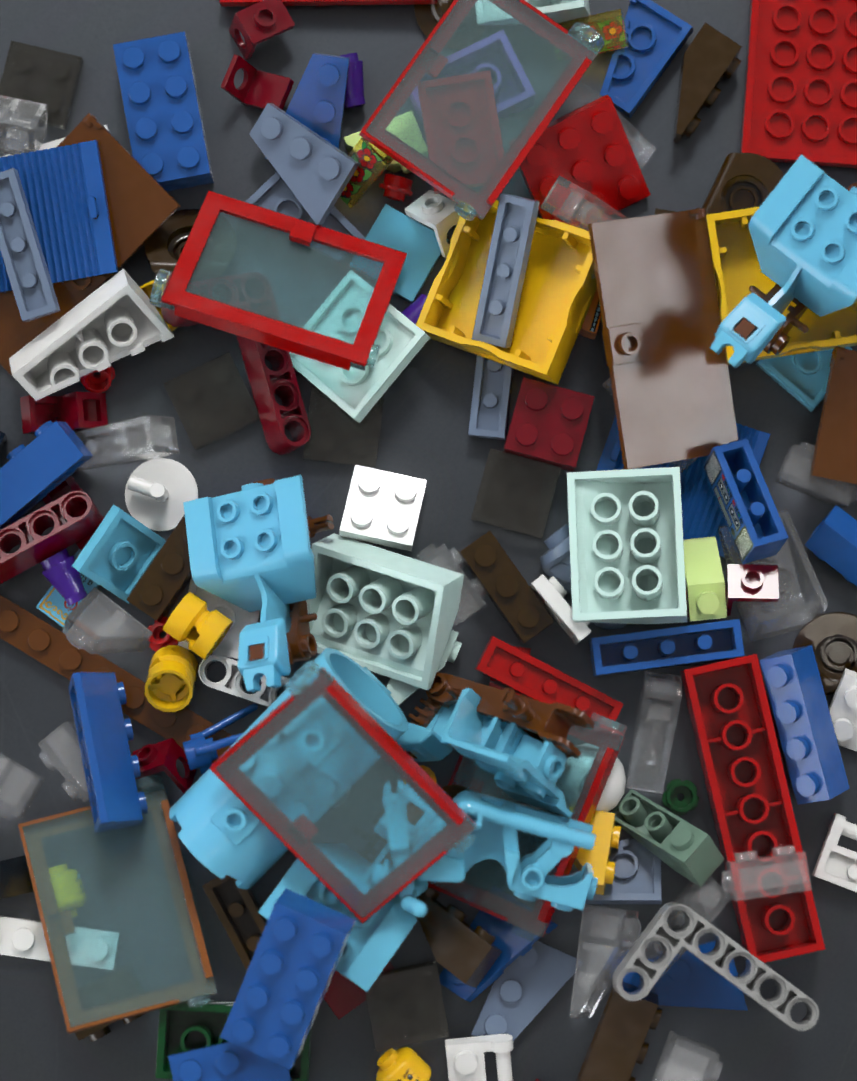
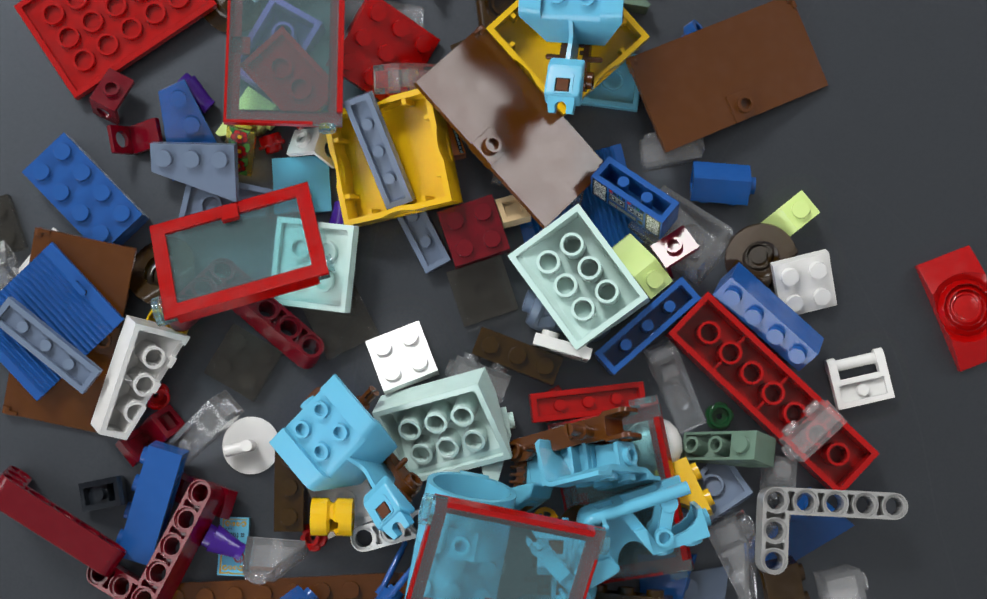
camera: 35 degrees left, 0 degrees up
medium azure plate [72,504,167,604] -> none
yellow wheel [145,645,198,712] -> none
none -> tan tile [495,195,531,229]

